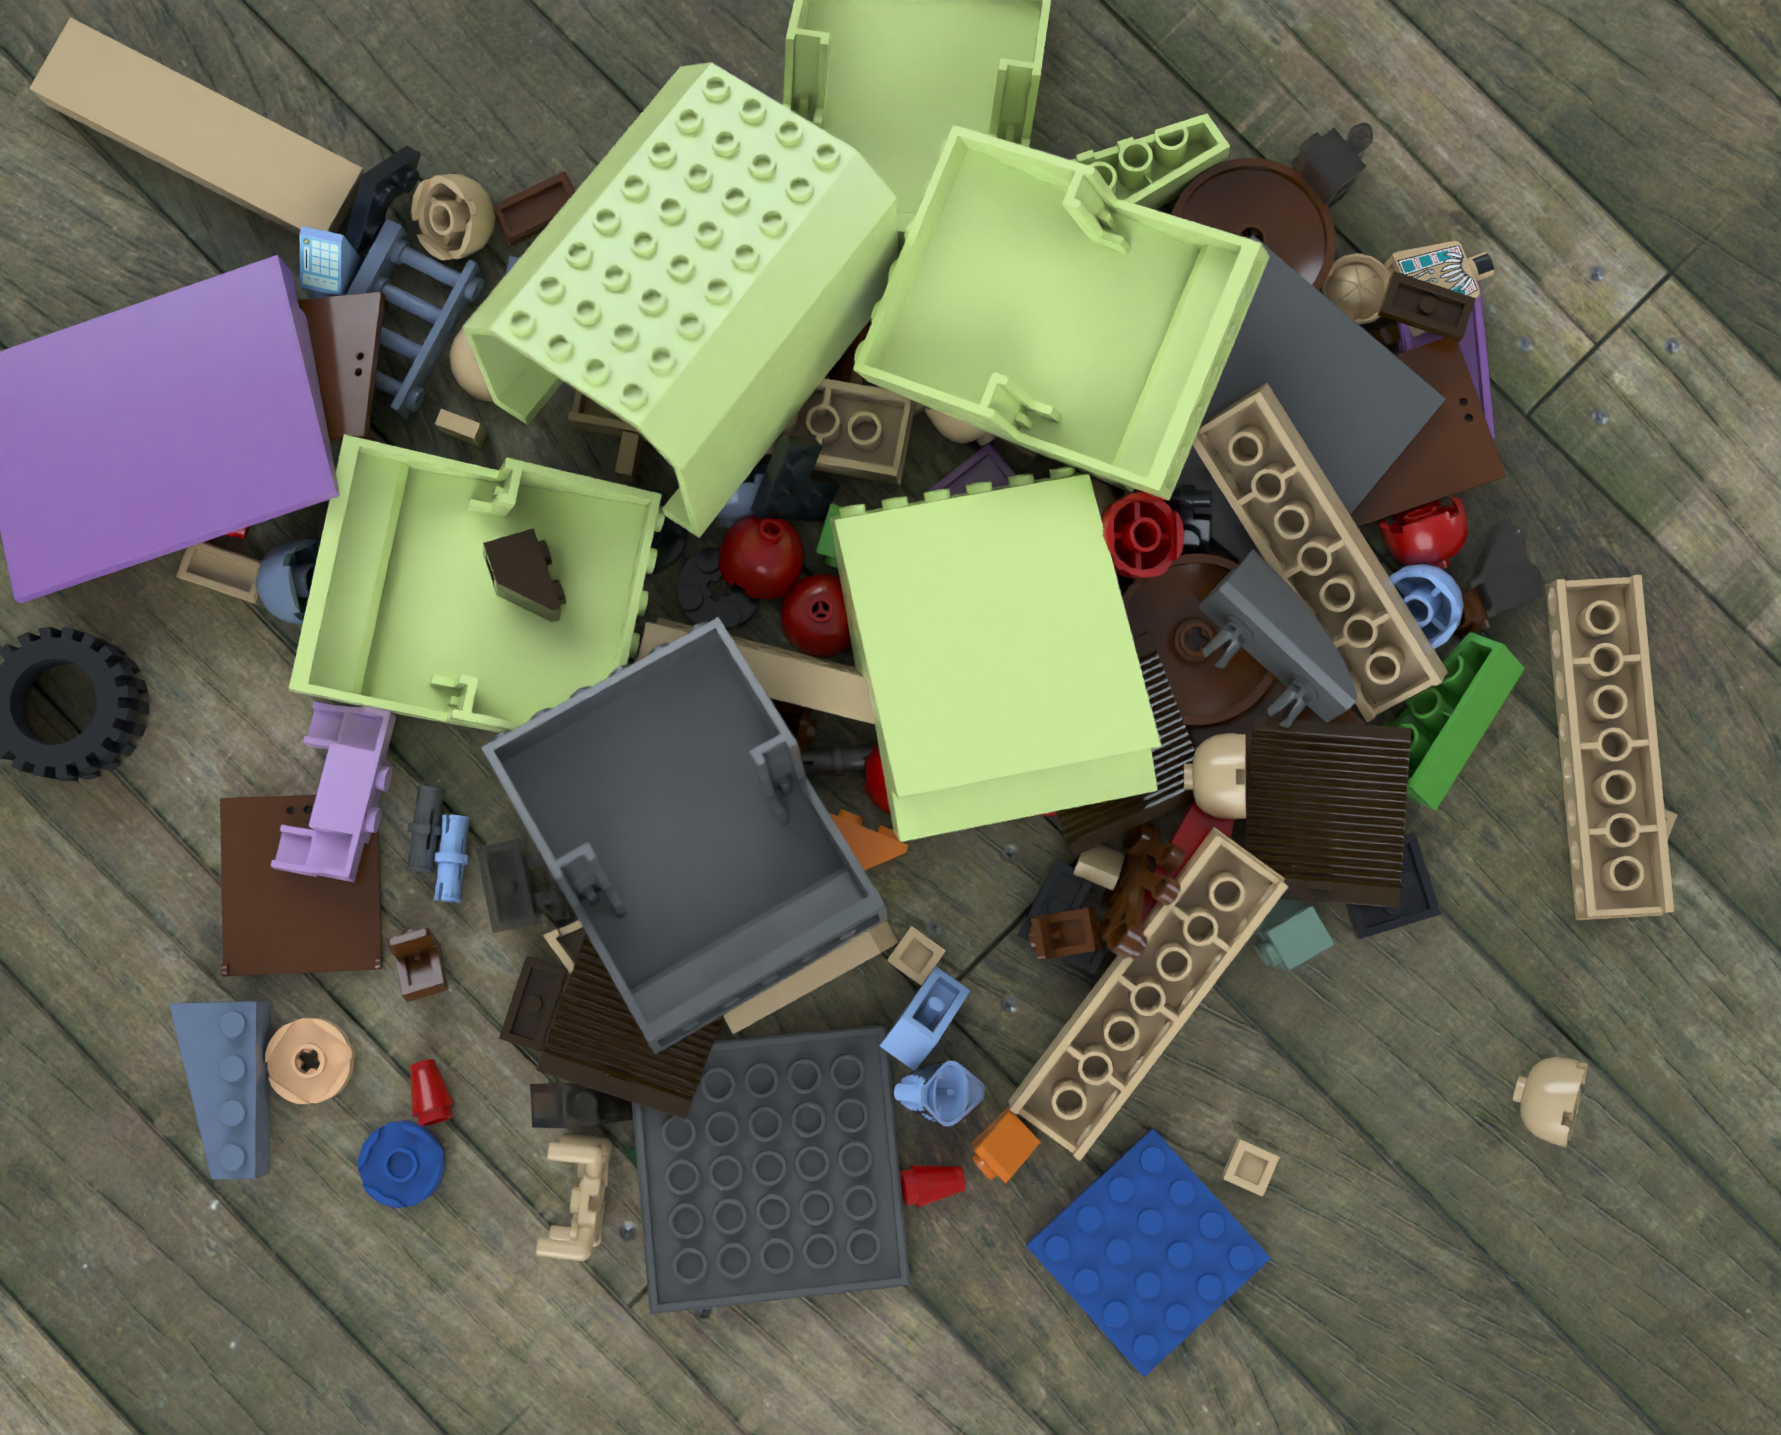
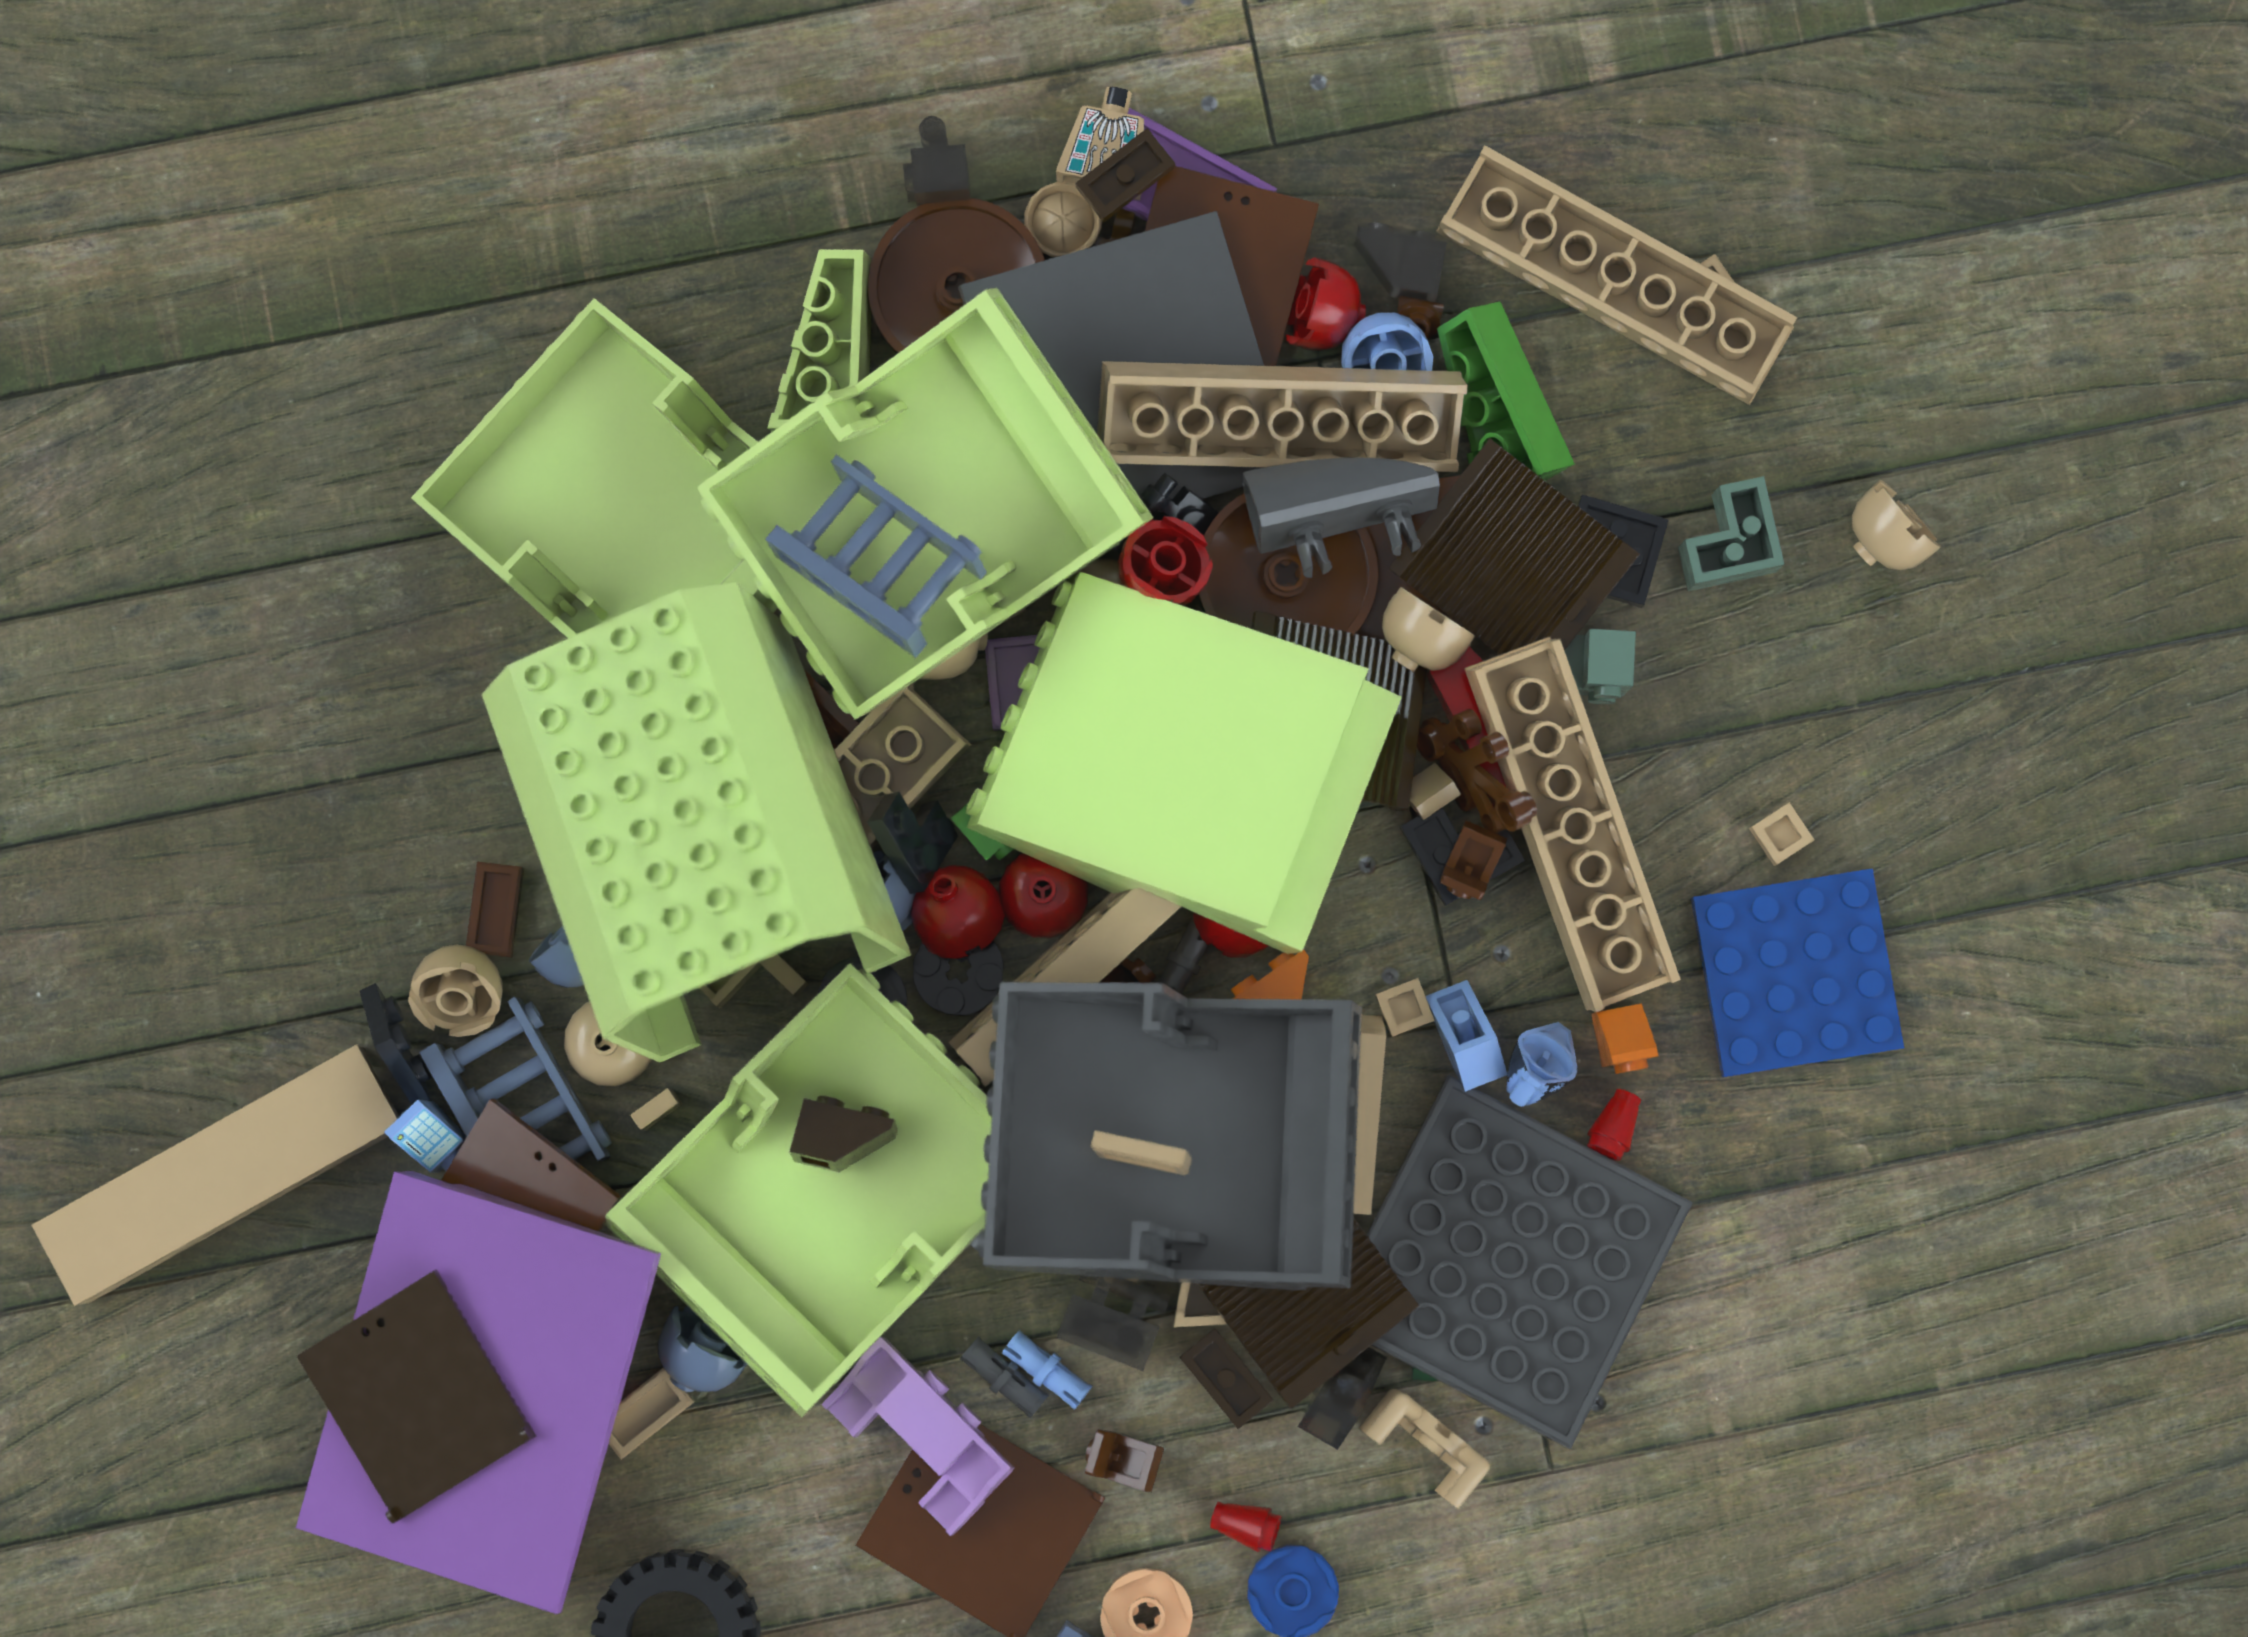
camera: 55 degrees left, 0 degrees up
none -> dark brown door [297,1269,536,1524]
none -> sand blue fence [766,454,987,658]
none -> tan tile [1091,1131,1192,1176]
none -> sand green brick [1678,476,1784,591]

